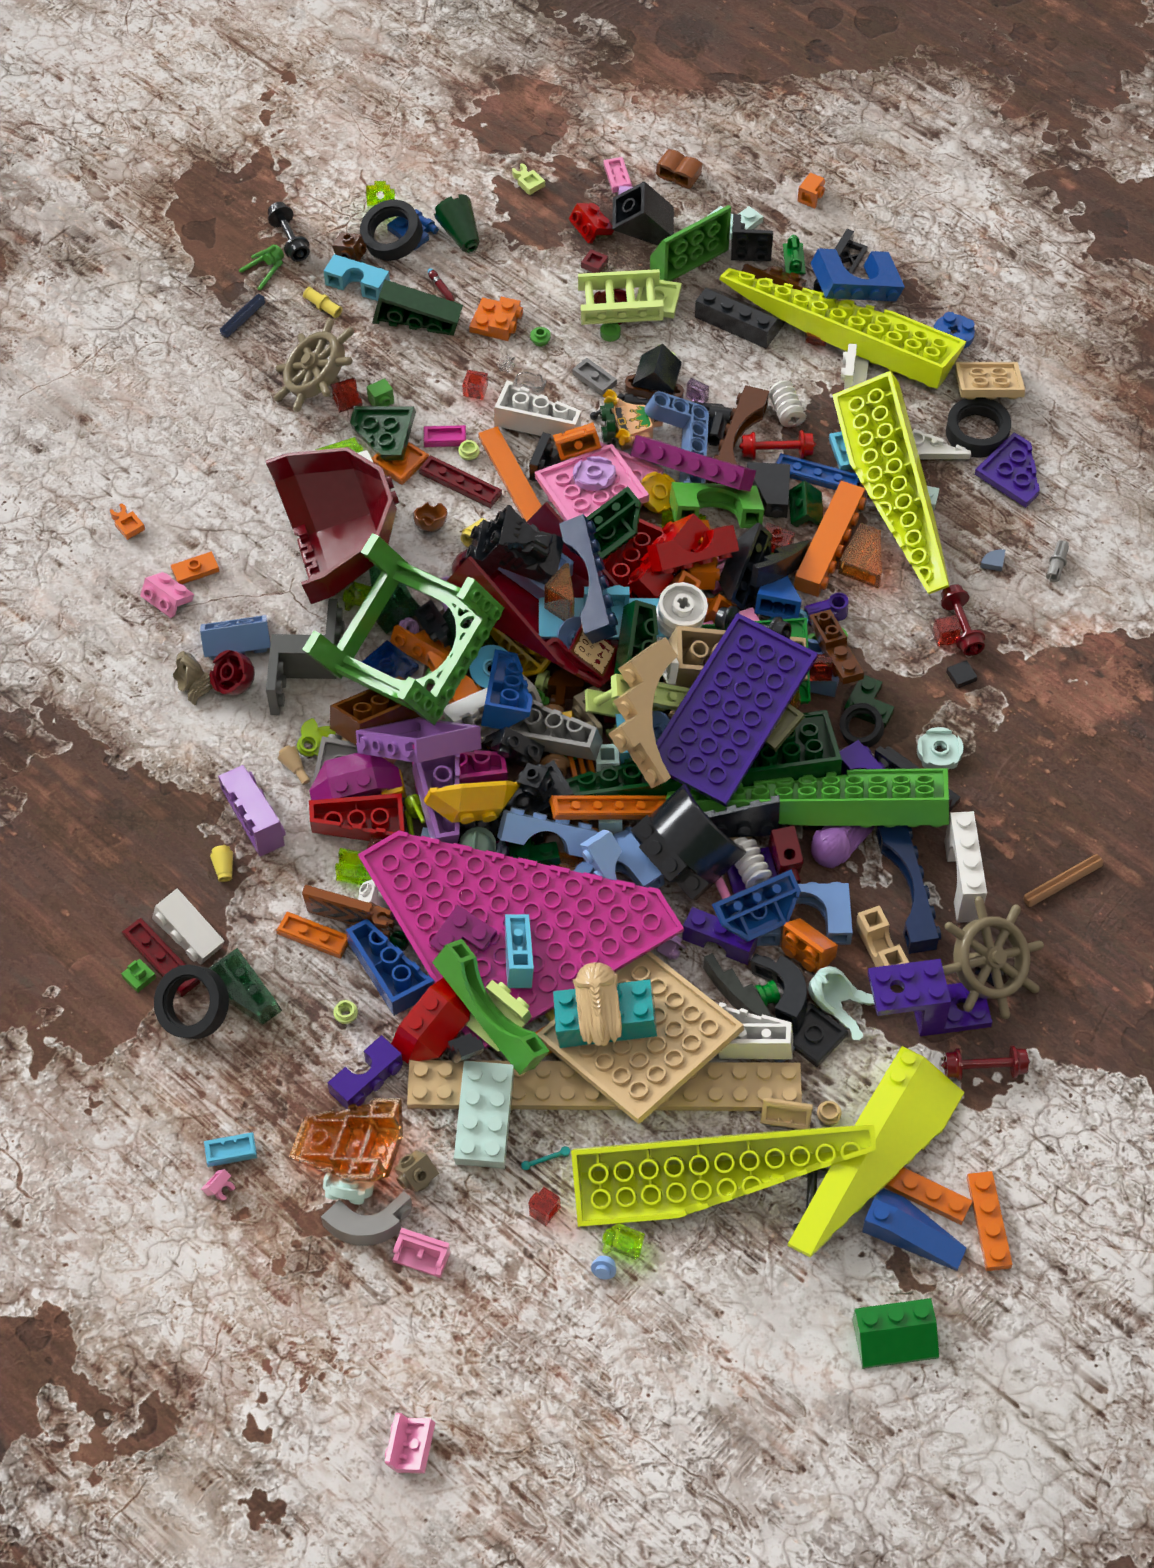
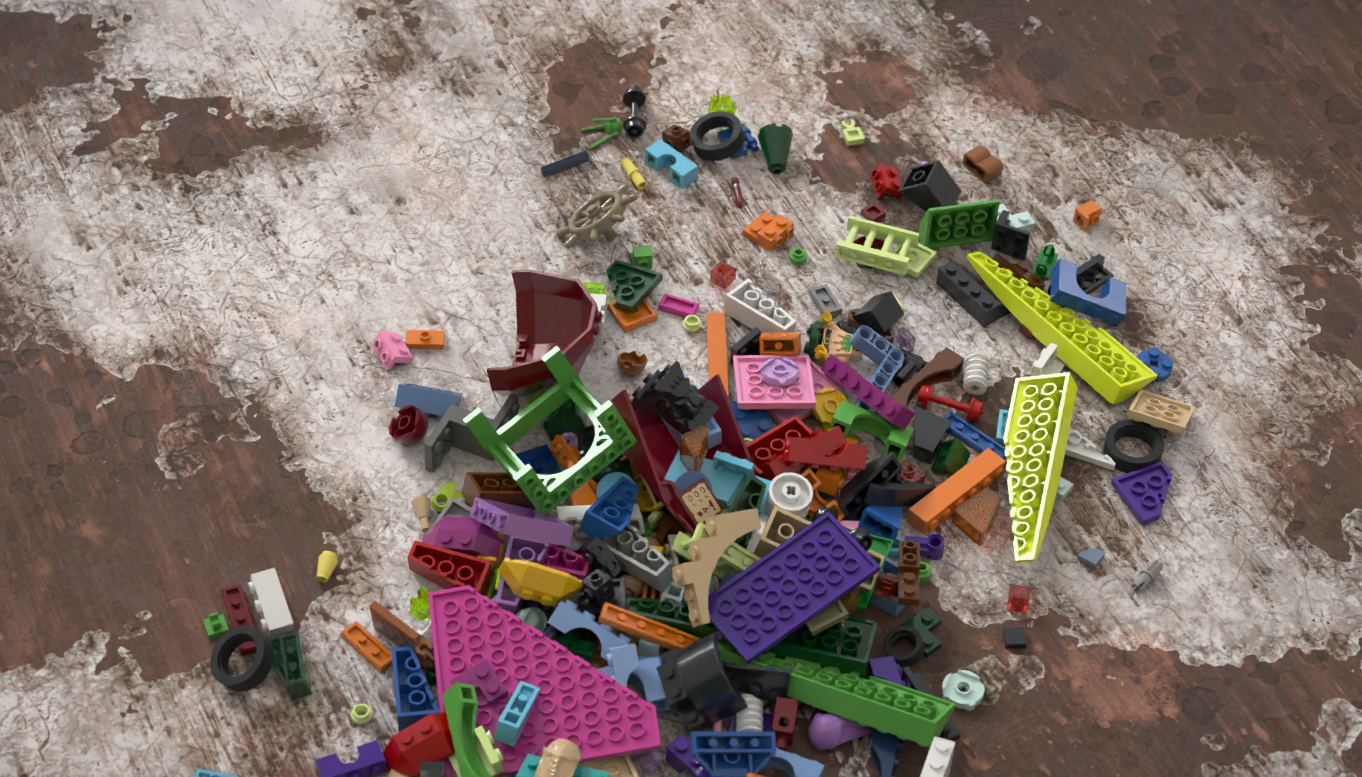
camera: 20 degrees right, 10 degrees down
orange plate [110,503,145,540] -> none
dark tan hair [173,651,213,706] -> none
wedge [218,765,286,857] -> none
clear red panel [331,378,363,413] -> none
dark green wedge [372,280,463,336] -> none
dark red tile [419,455,502,509] -> none
arch [559,514,618,644] -> none
dark green wedge [586,486,641,560] -> none
bright green tile [600,323,621,342] -> none
bright pink plate [603,157,632,193] -> none
dark red piece [941,584,985,656] -> none

